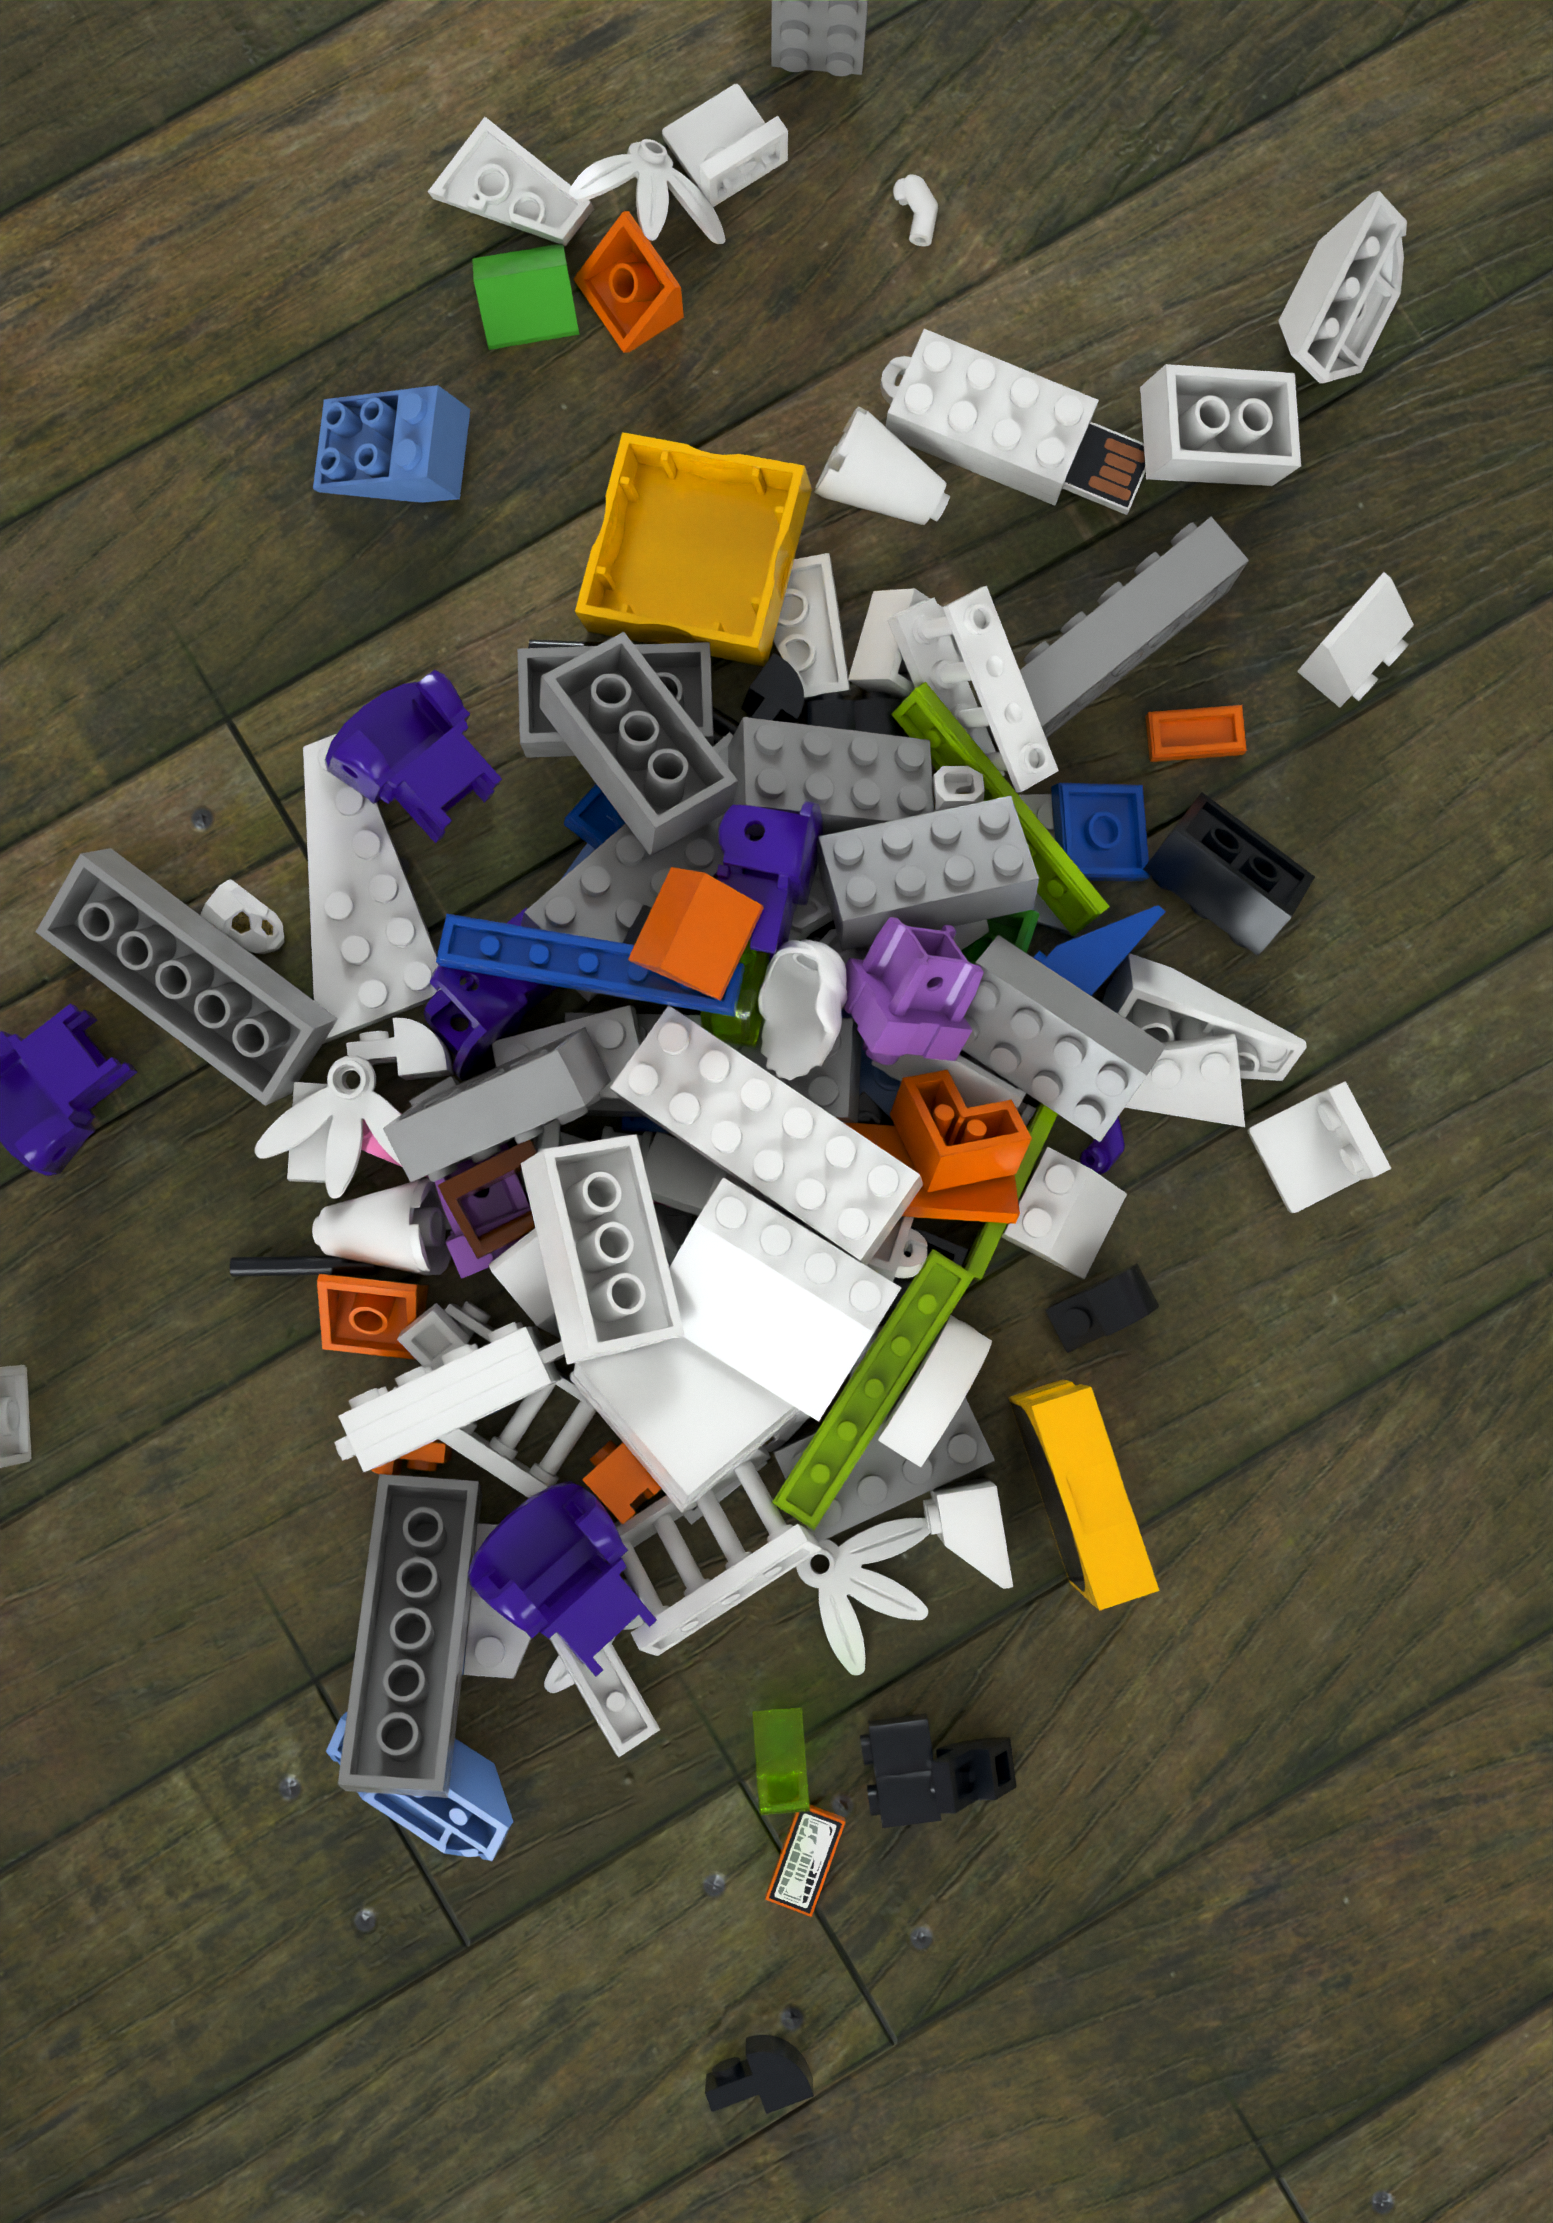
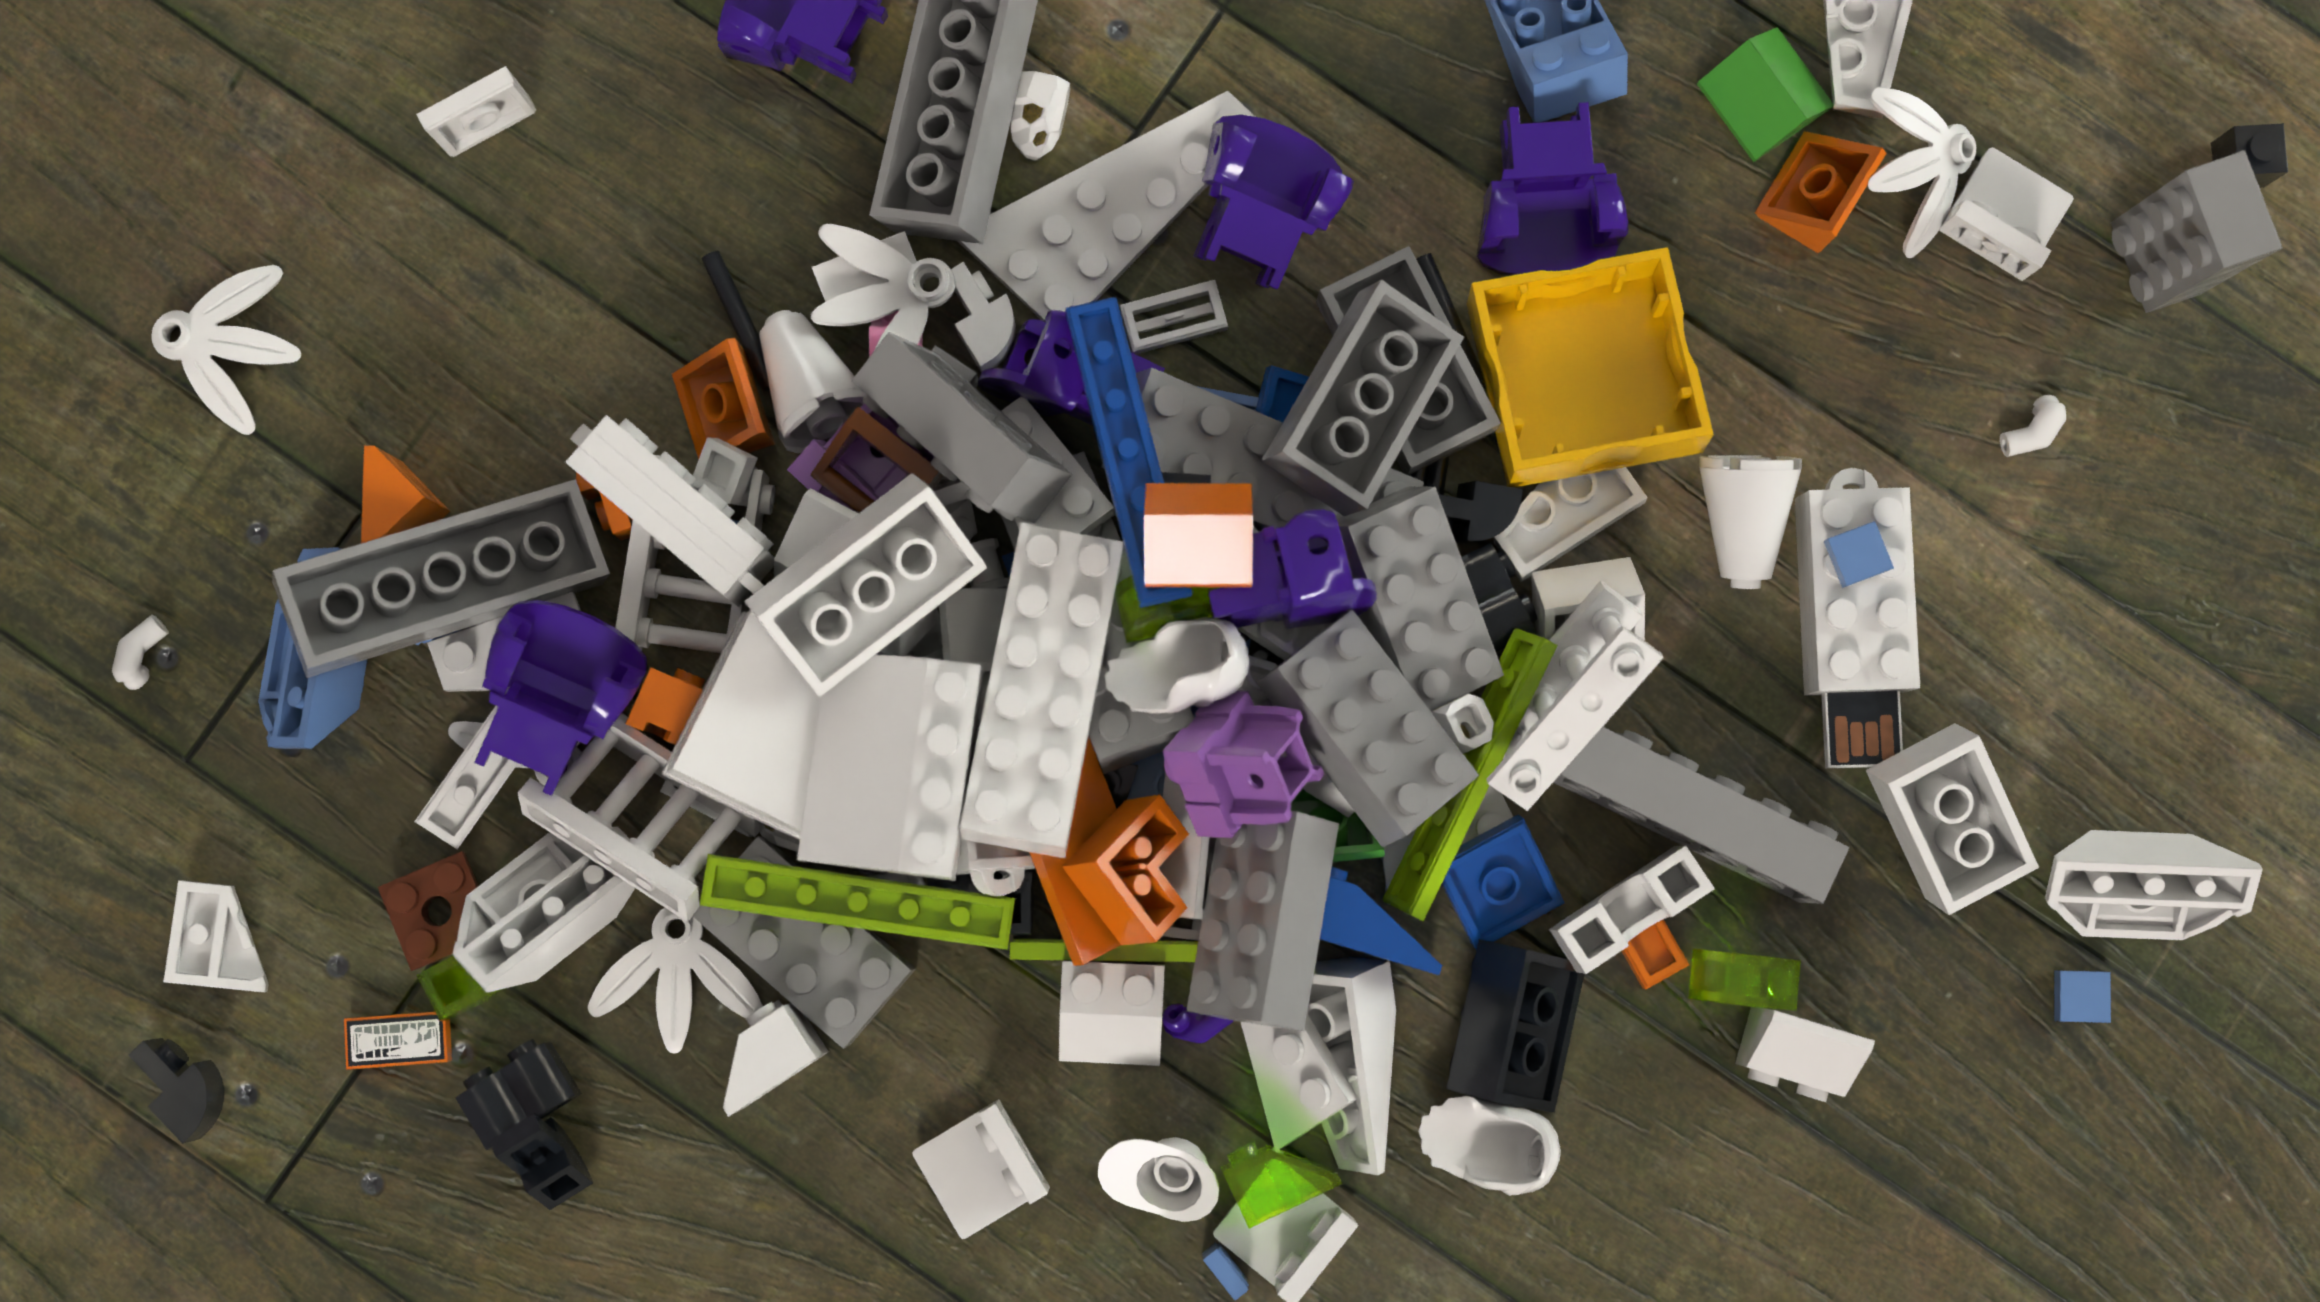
camera: 65 degrees right, 0 degrees up
white arch [878,1315,992,1467] -> none
yellow tile [1008,1379,1159,1611] -> none
black brick [1045,1263,1159,1353] -> none
none -> white arm [112,614,169,690]
none -> white plant [152,265,301,435]
none -> white wing [164,880,269,992]
none -> orange slope [361,446,450,543]
none -> copper piece [377,851,478,971]
none -> white wedge [453,826,635,993]
none -> white bracket [913,1099,1050,1239]
none -> white piece [1098,1137,1219,1222]
none -> white tile [1120,279,1228,354]
none -> medium blue tile [1202,1242,1249,1301]
none -> clear neon green slope [1221,1142,1342,1228]
none -> white hair [1418,1095,1561,1196]
none -> dark purple piece [1477,102,1628,276]
none -> white arch [1549,846,1715,974]
none -> clear neon green brick [1688,948,1801,1011]
none -> medium blue tile [1824,521,1894,588]
none -> medium blue tile [2054,970,2111,1023]

